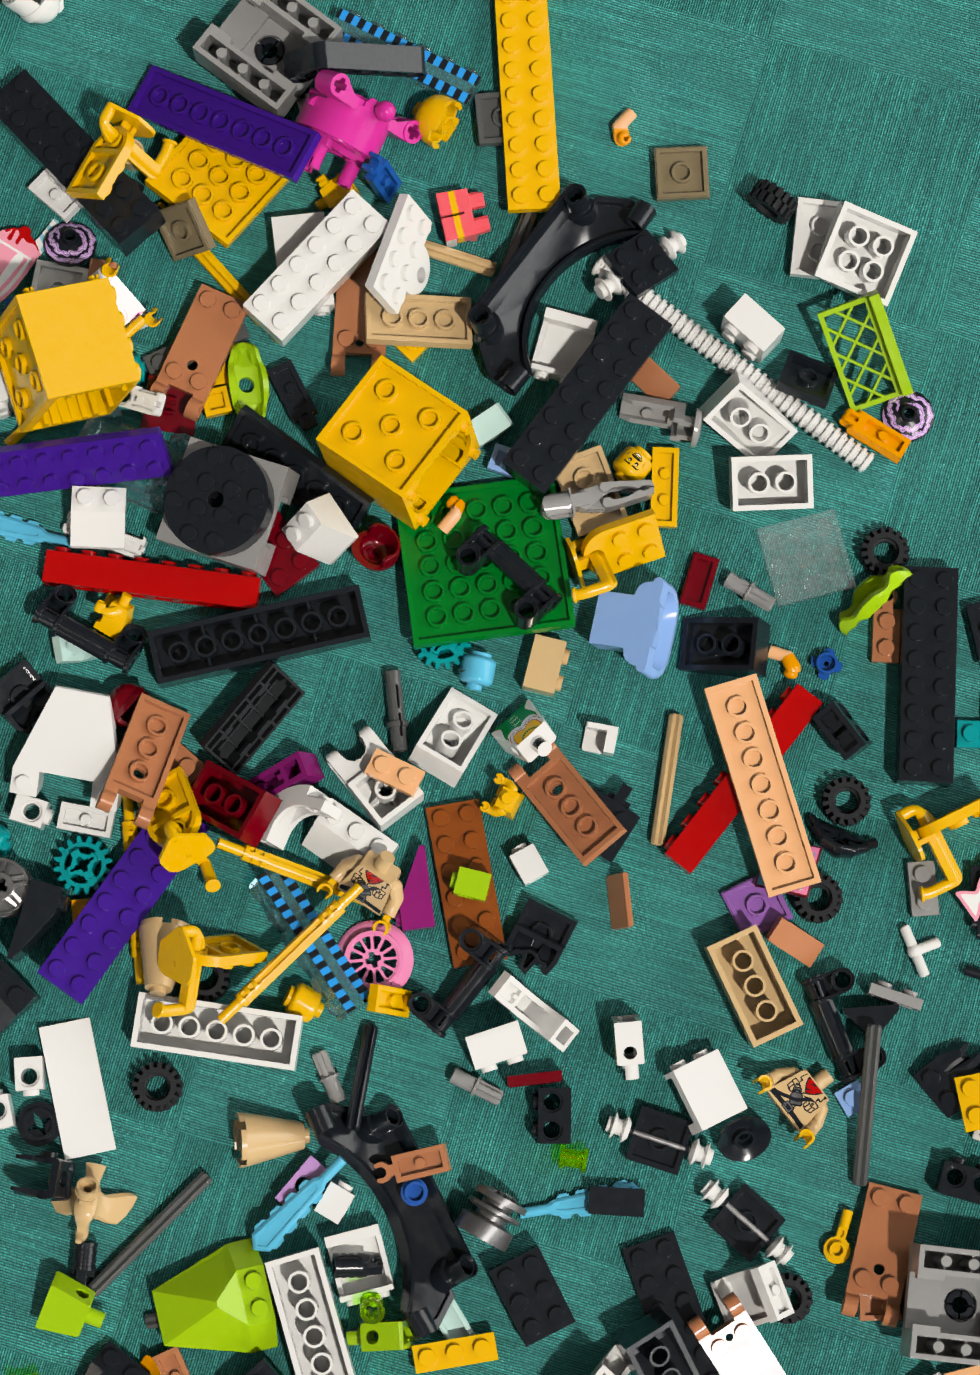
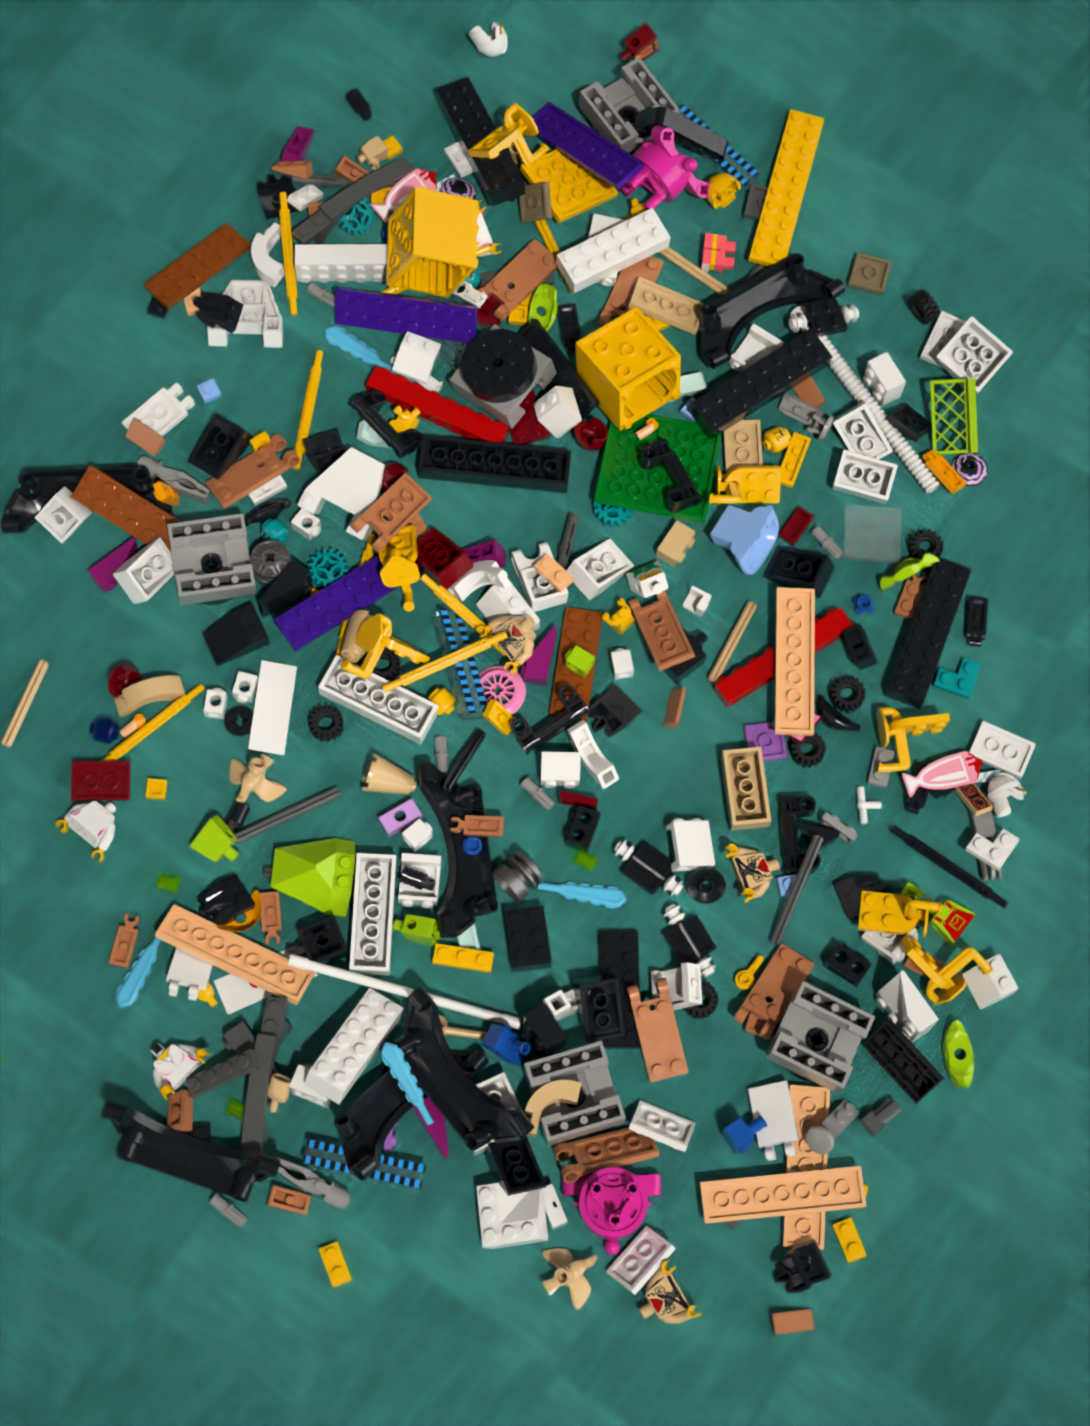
camera: 15 degrees right, 10 degrees down
black piece [10,1151,75,1201] -> none
white plate [56,801,116,839] -> none
black piece [199,660,305,775] -> none
medium azure sword [252,1155,347,1252] -> none
clear neon green bush [359,1291,385,1324] -> none
blue plate [362,151,402,204] -> none
white plate [365,194,432,314] -> none
medium azure head [459,650,496,692] -> none
light grey arm [540,480,654,520] -> none
black tile [588,1186,645,1217] -> none
white torso [611,1014,645,1080] -> none
arm [612,108,637,147] -> none
nougat slope [765,916,824,968] -> none
arm [768,645,801,679] -> none

